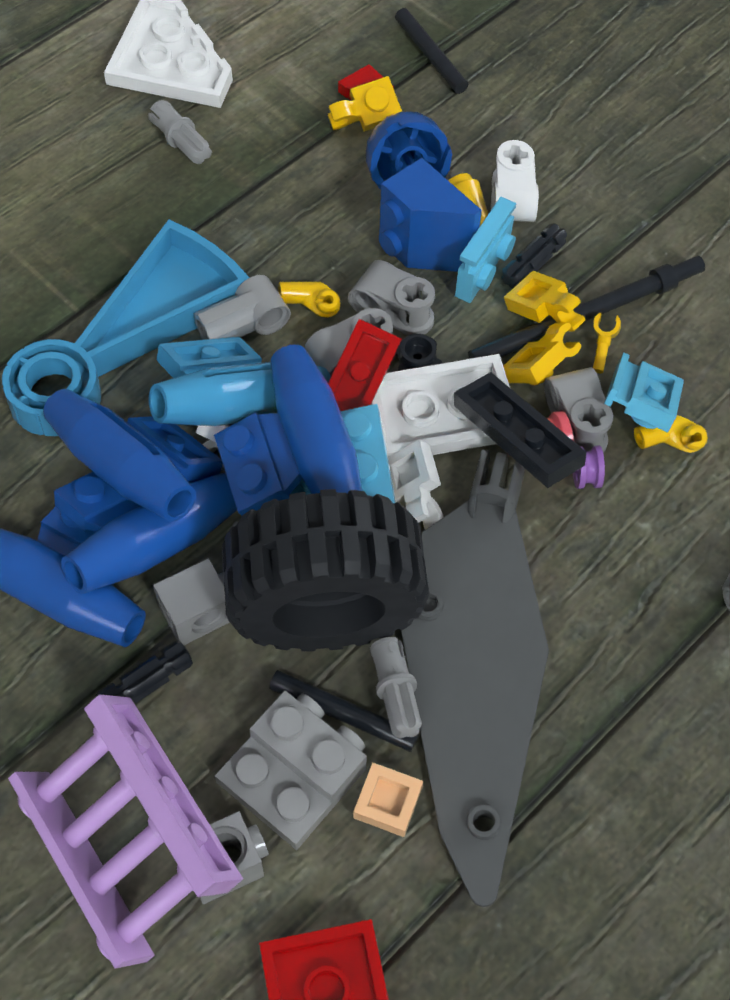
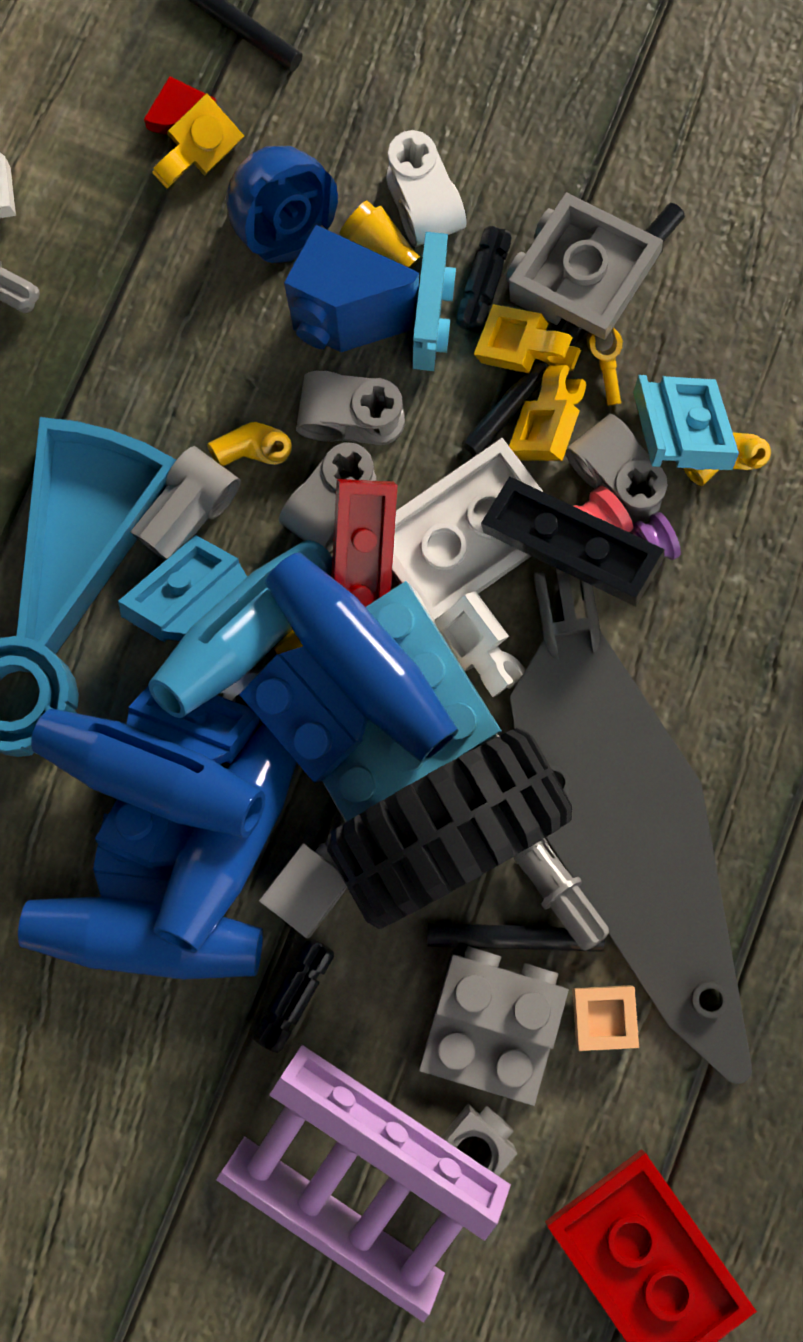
camera: 20 degrees left, 20 degrees up
black plate [395,334,442,371] -> none
none -> light grey plate [506,192,663,340]

